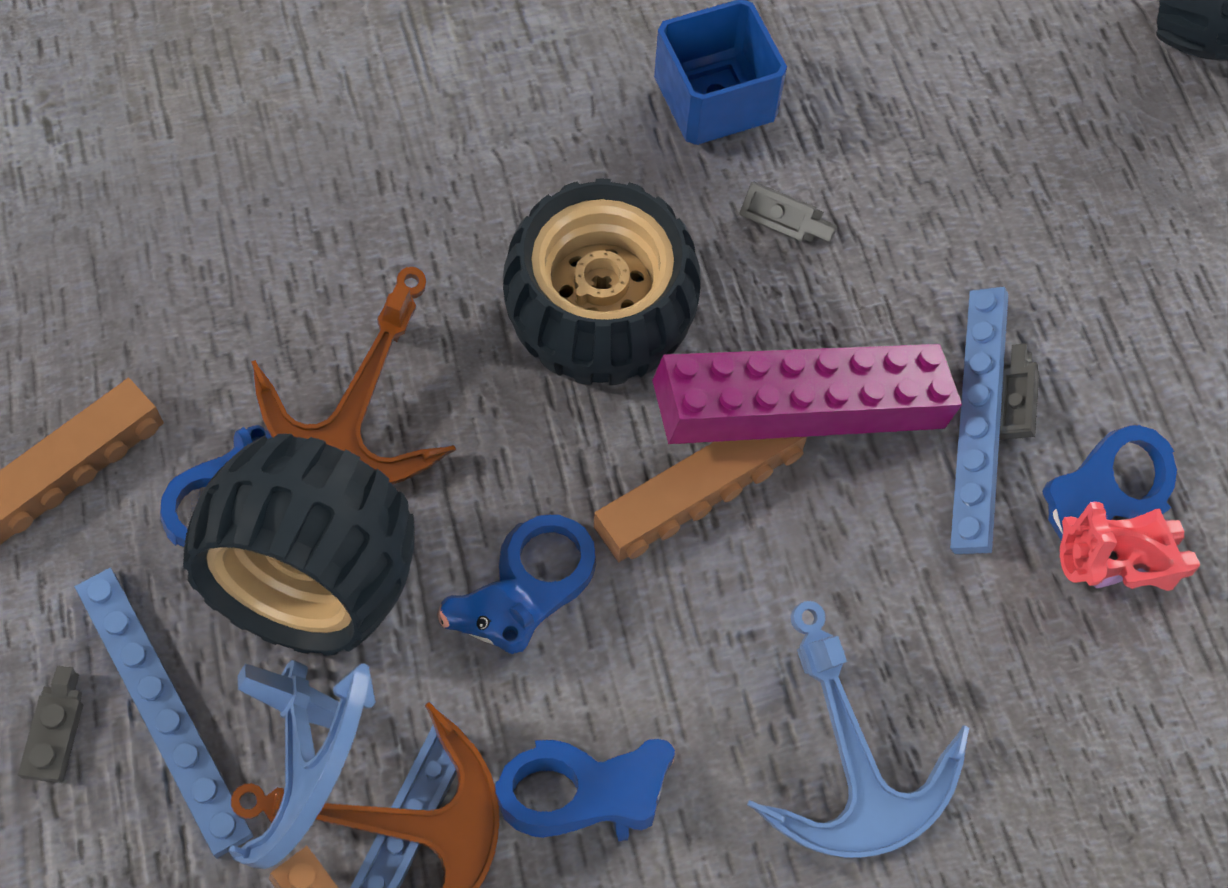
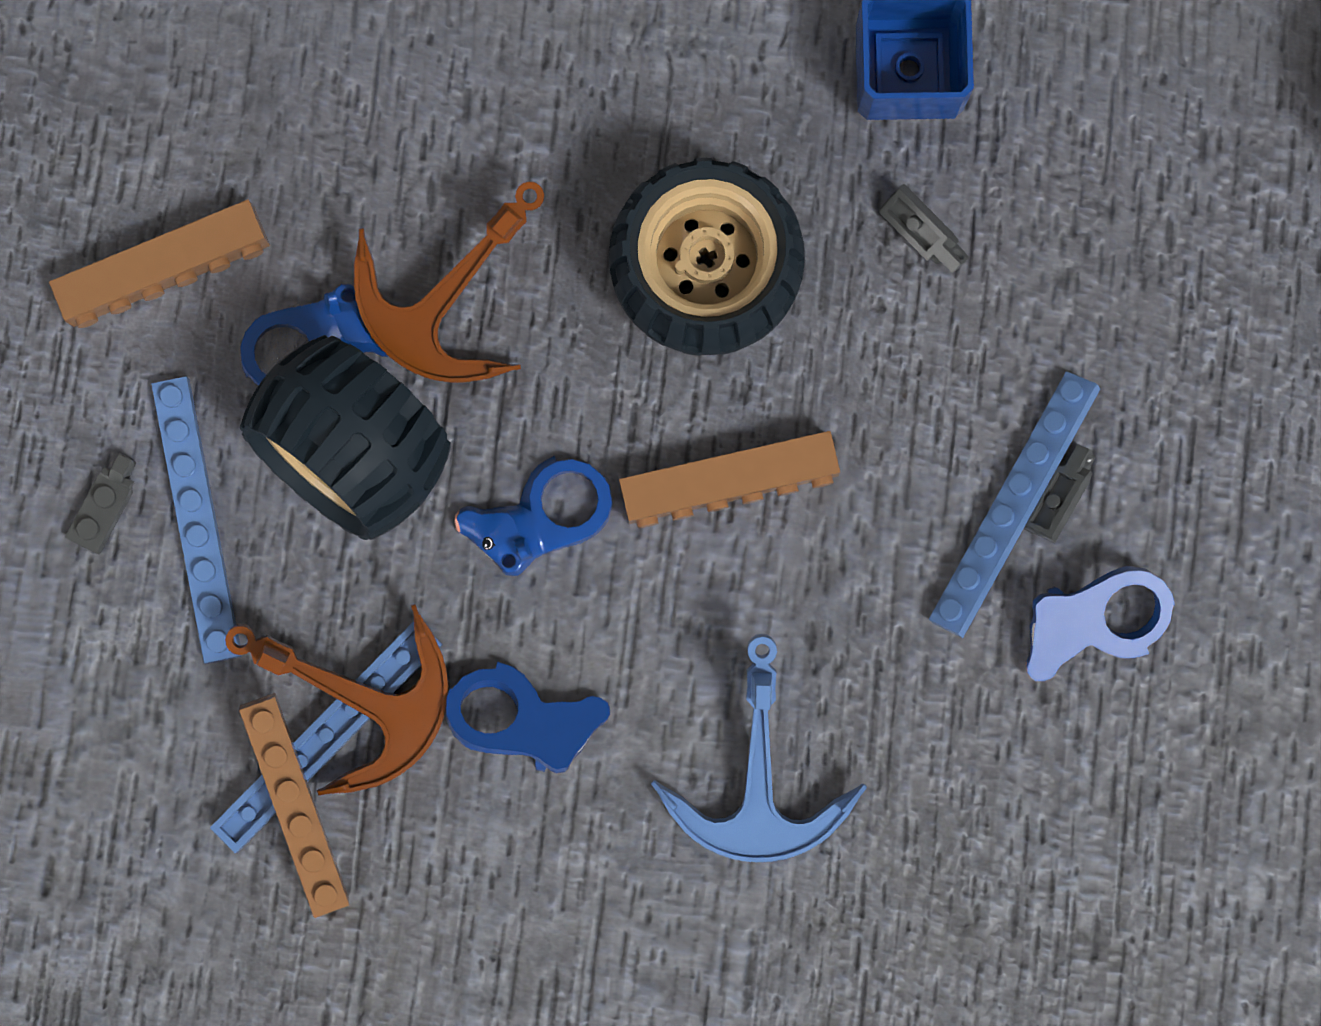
camera: 25 degrees right, 20 degrees up
medium blue piece [229,660,375,869] -> none
magenta brick [652,344,962,444] -> none
coral hips [1060,502,1200,591] -> none

